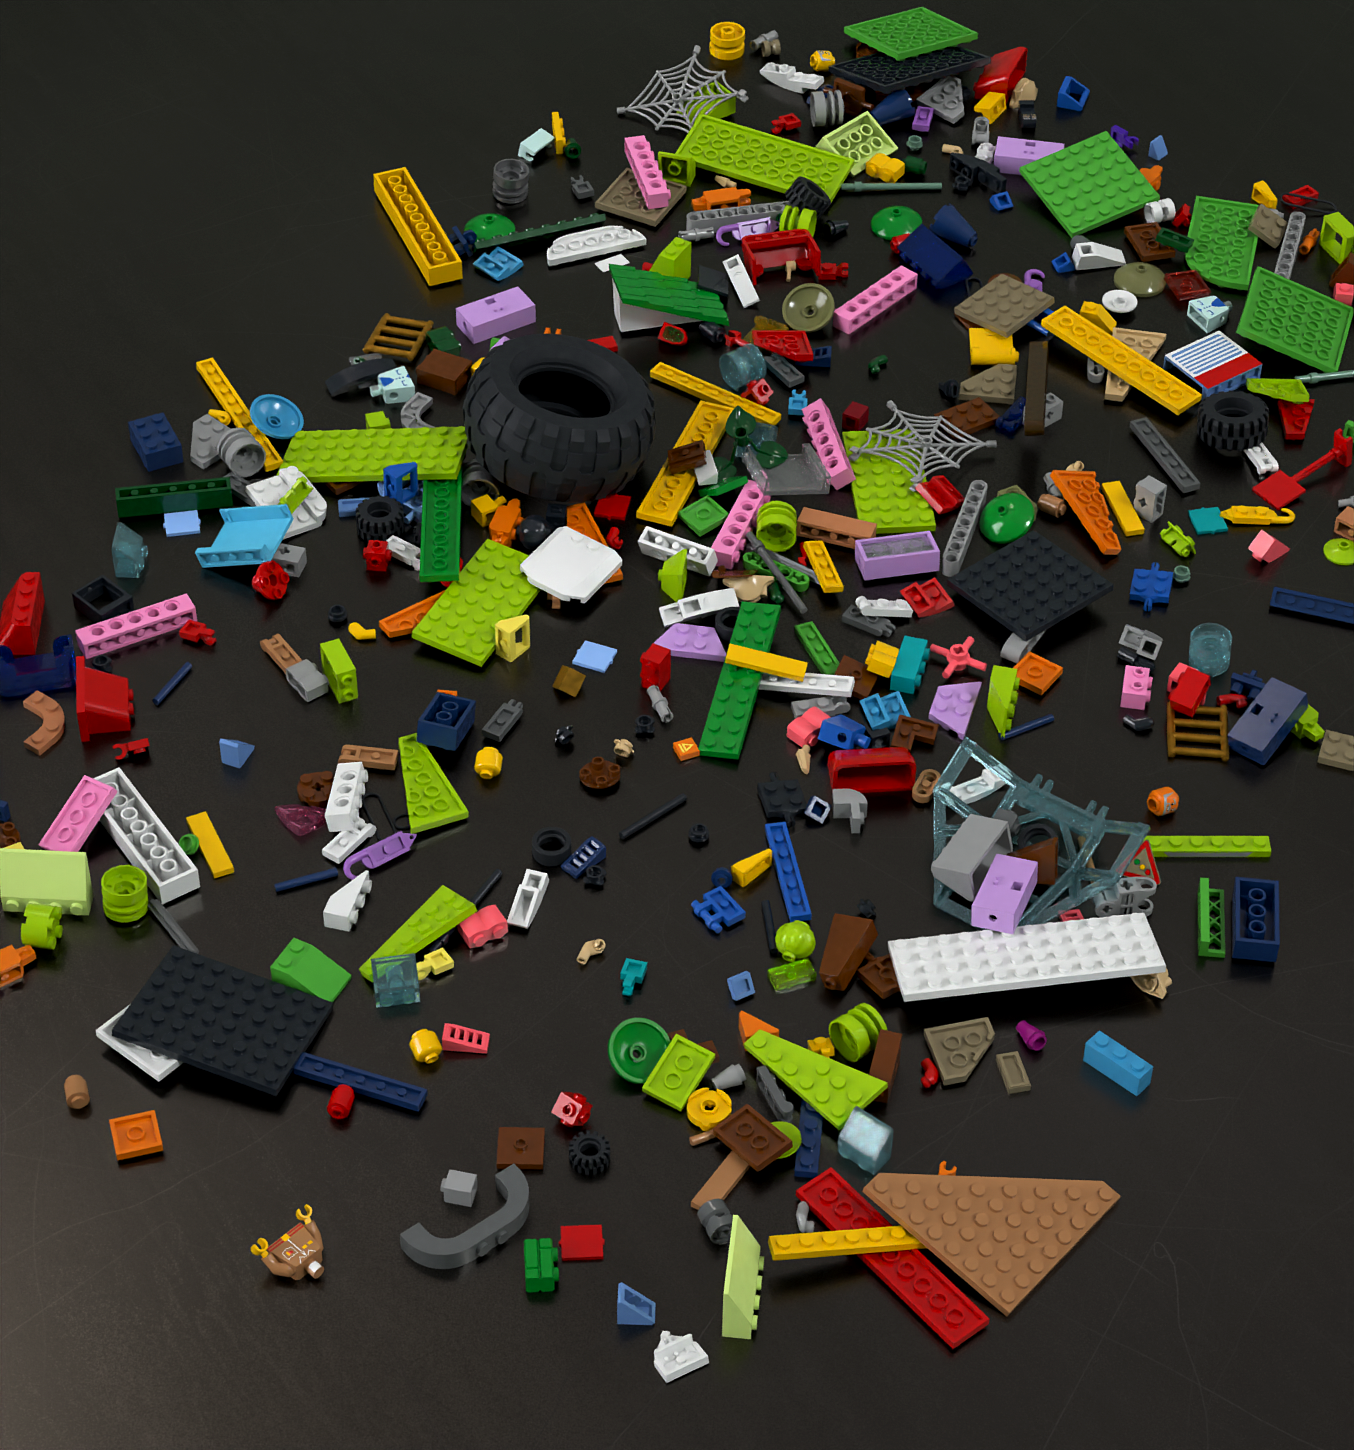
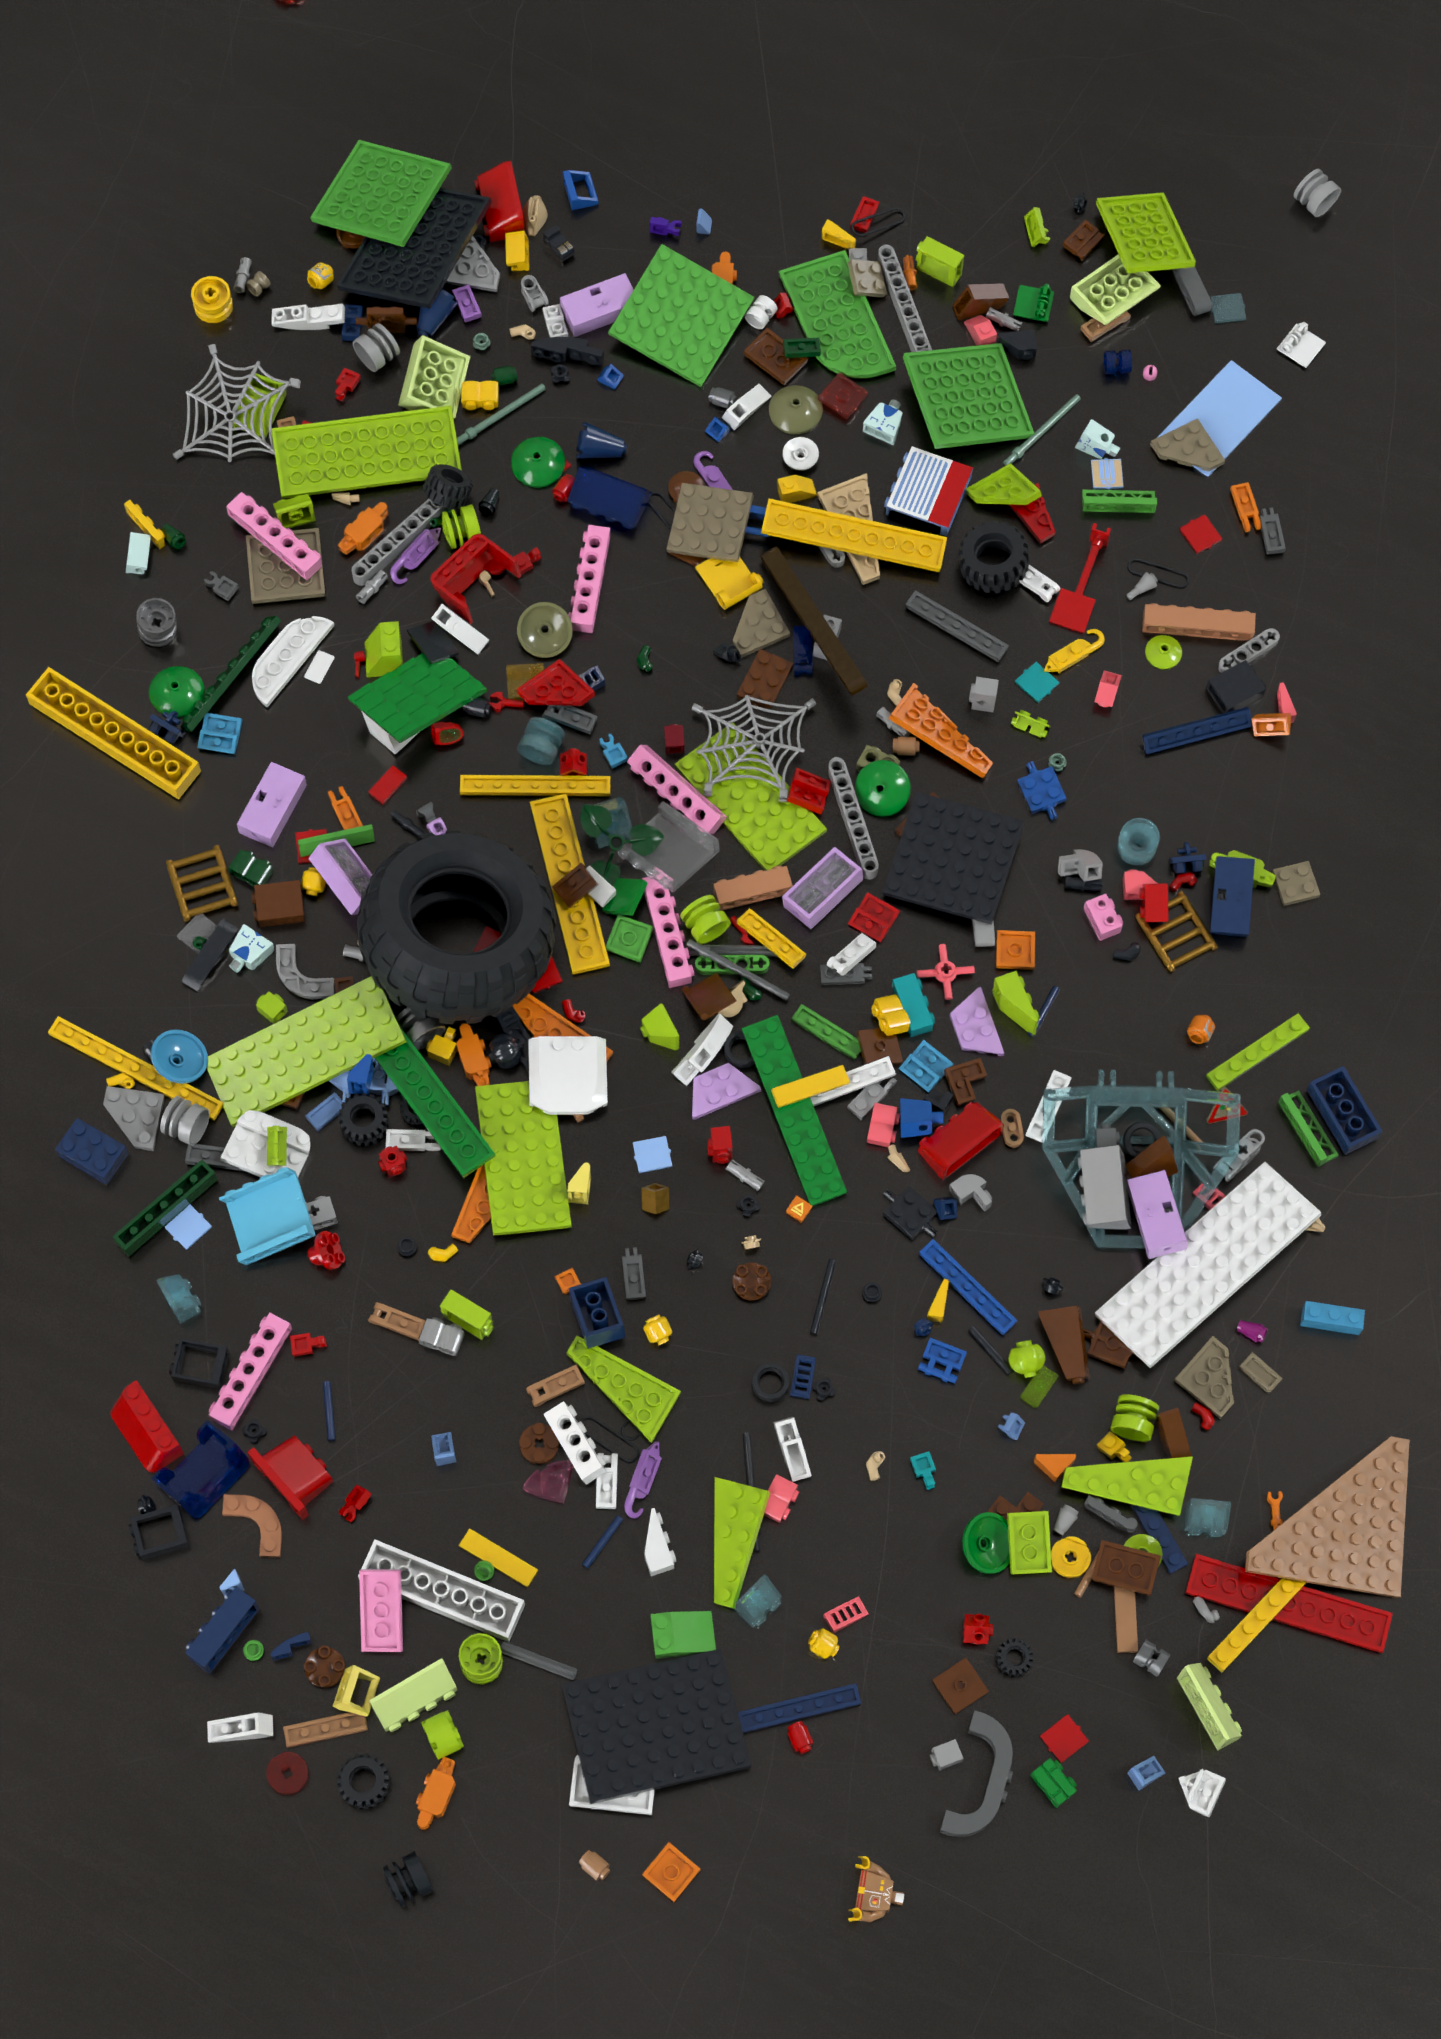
camera: 35 degrees left, 25 degrees up
light yellow plate [414,948,454,980] -> none
white brick [638,526,718,577] -> none
yellow tile [1101,481,1145,537] -> none

